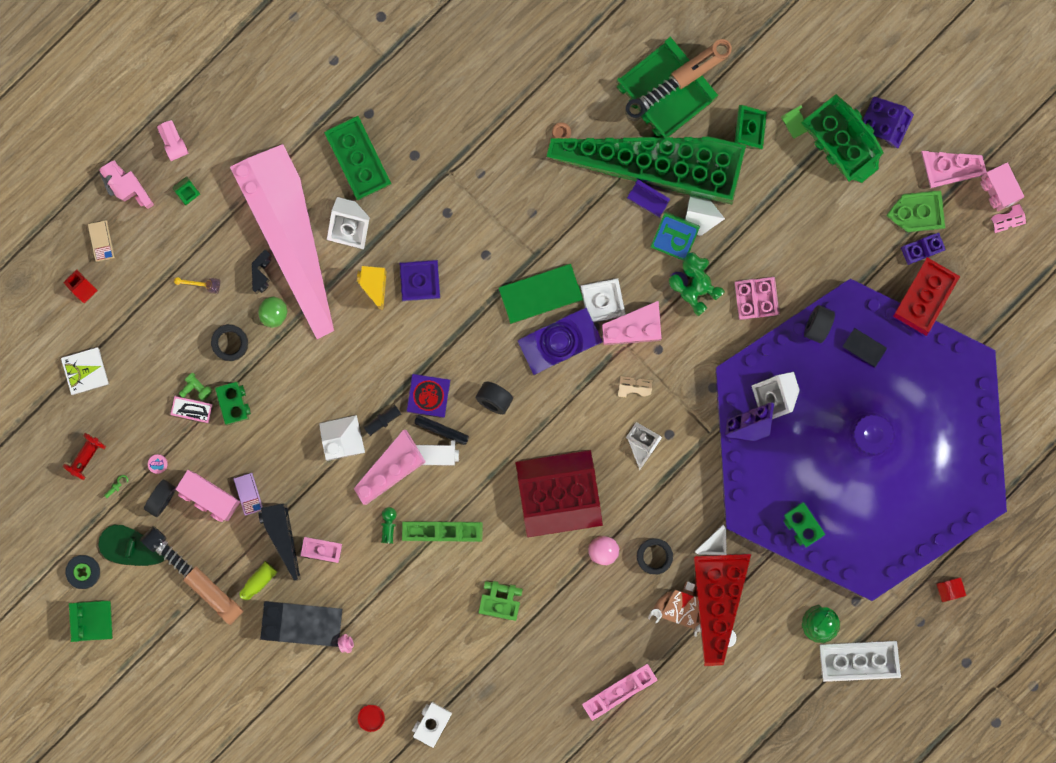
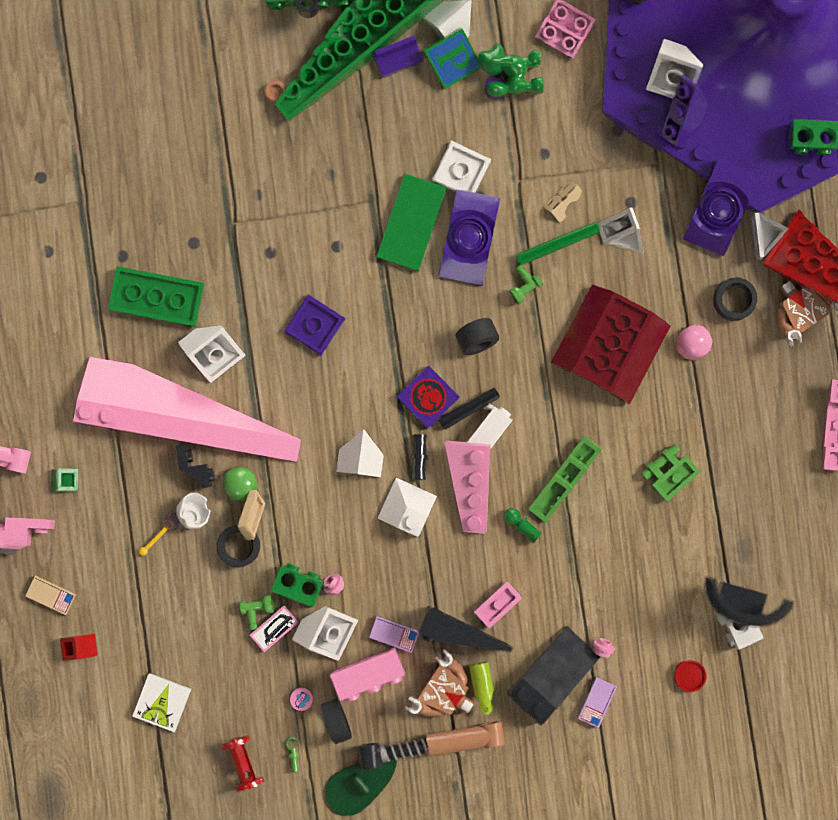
camera: 55 degrees left, 0 degrees up
yellow slope [357,266,387,310] -> none
bright pink wedge [602,301,662,345] -> none
none -> white hair [176,493,211,530]
none -> tan tile [238,490,265,540]
none -> white slope [292,606,358,661]
none -> bright pink plate [323,573,344,595]
none -> white slope [336,429,384,477]
none -> nougat torso [405,649,474,717]
none -> bright green piece [509,265,543,305]
none -> green axle [516,222,600,265]
none -> lavender tile [578,677,617,728]
none -> dark purple slope [683,157,761,256]
none -> black piece [704,576,795,627]

